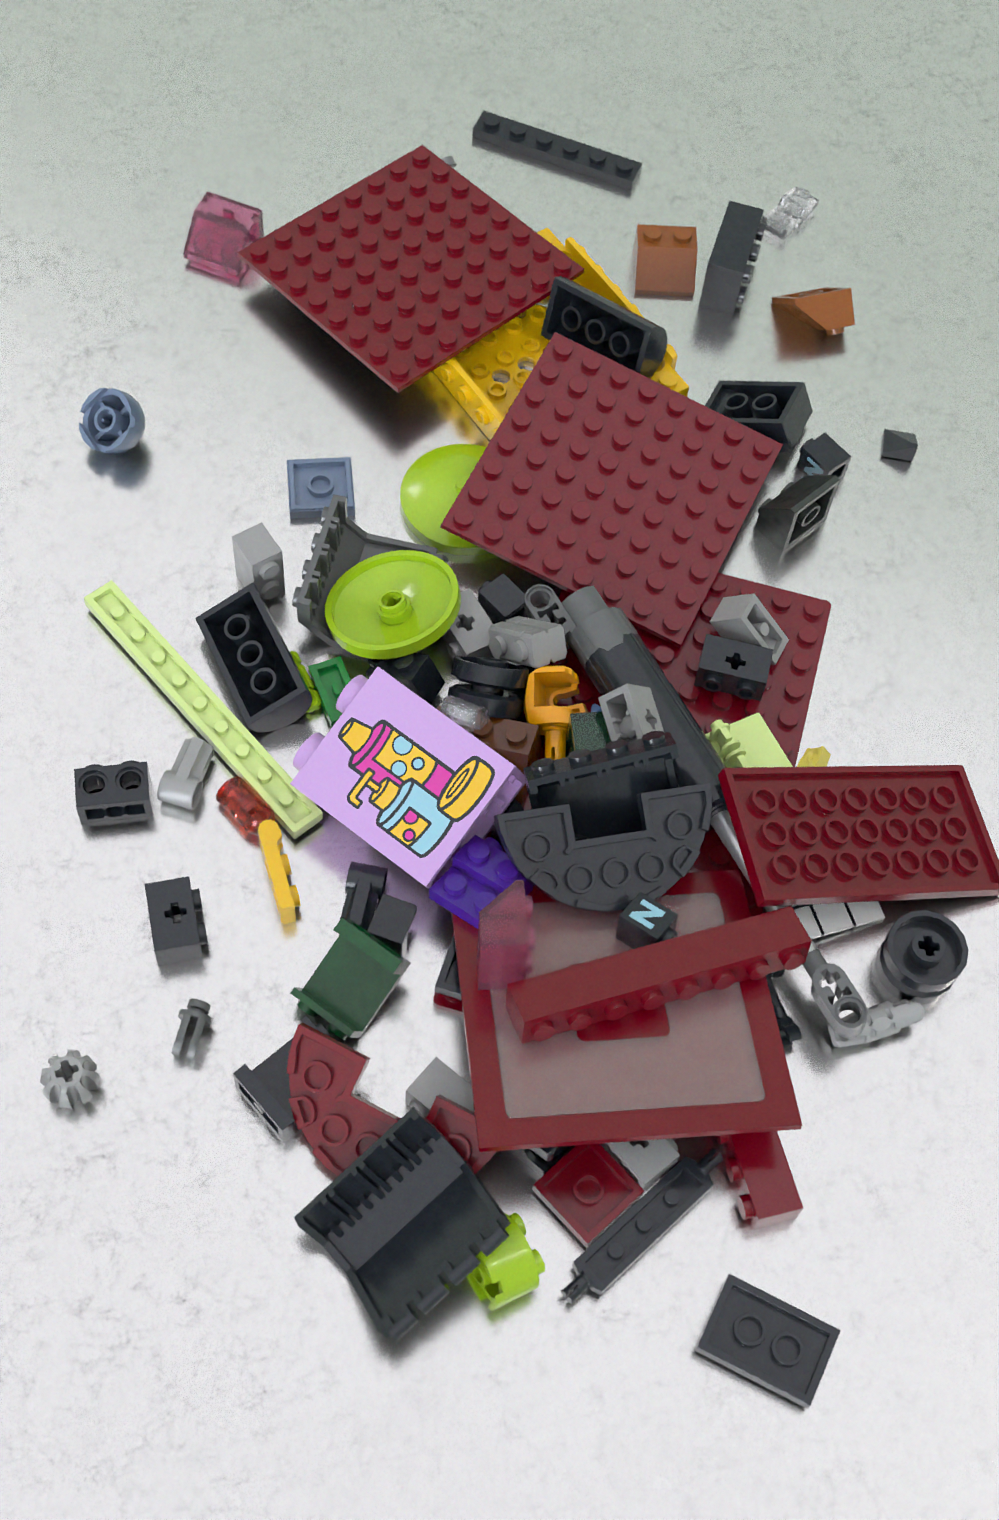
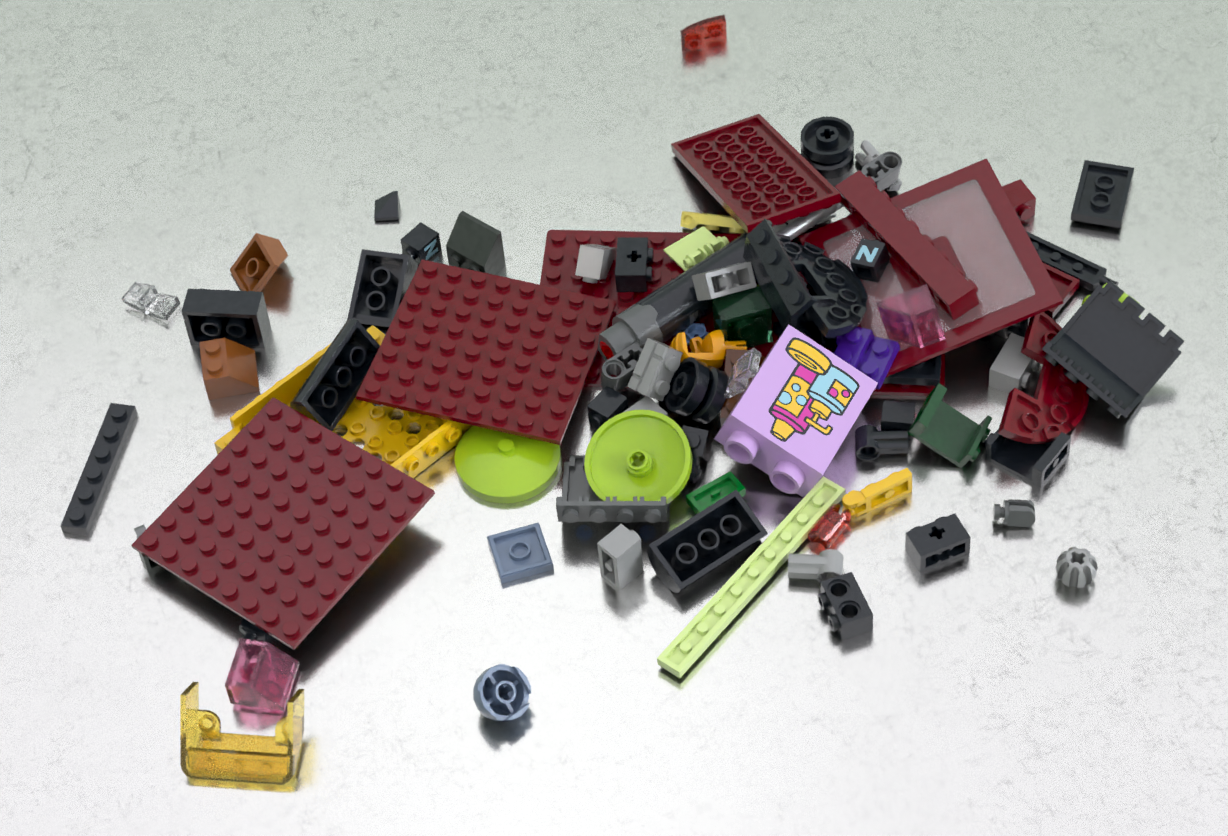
camera: 90 degrees left, 10 degrees down
none -> clear yellow windscreen [180,682,304,785]

